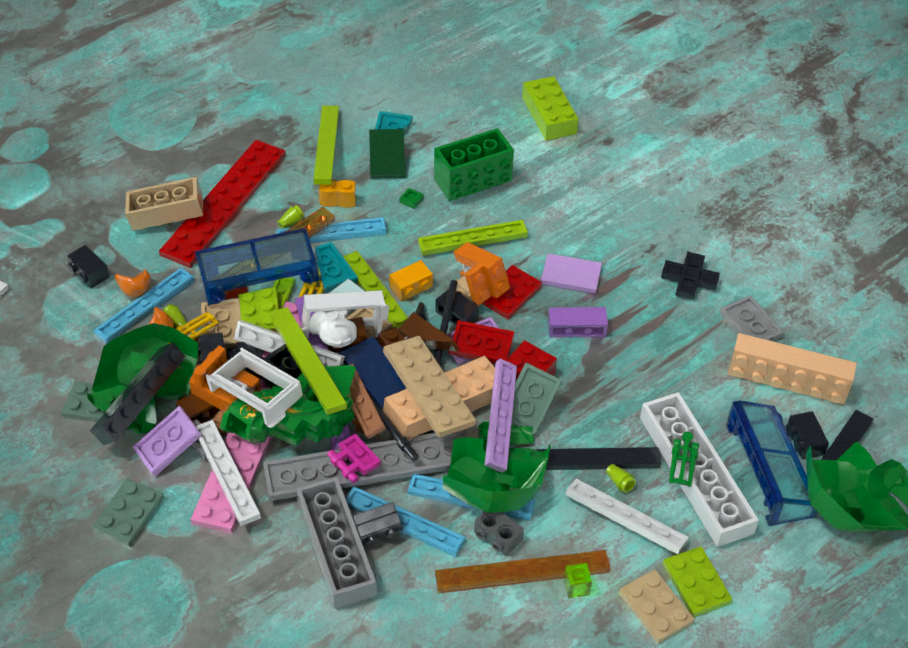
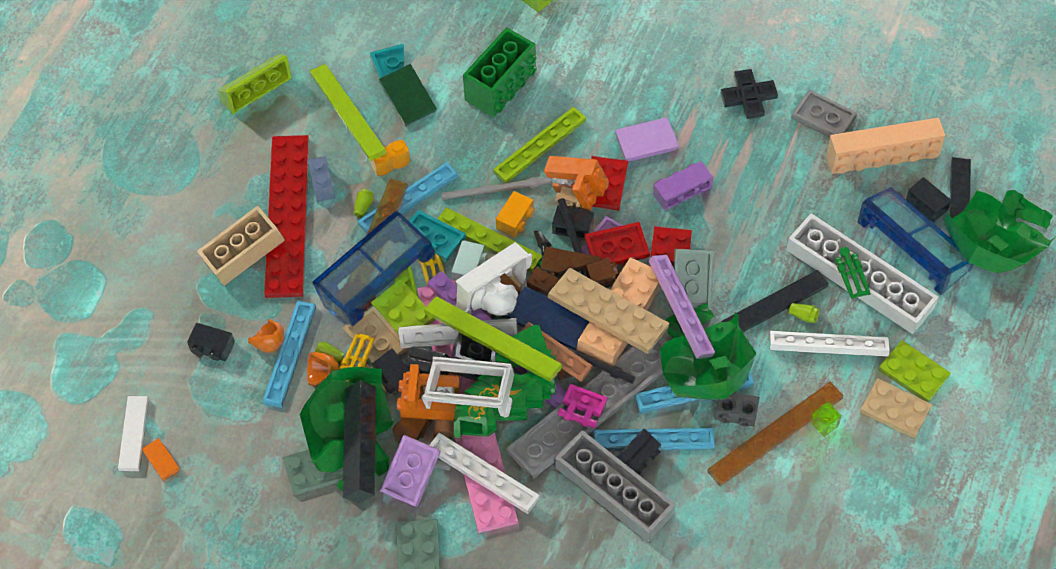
camera: 25 degrees left, 10 degrees up
green tile [399,188,424,209] -> none
none -> lime slope [218,54,292,114]
none -> sand blue brick [308,156,335,202]
none -> light grey bar [441,177,552,200]
none -> reddish brown piece [586,258,620,288]

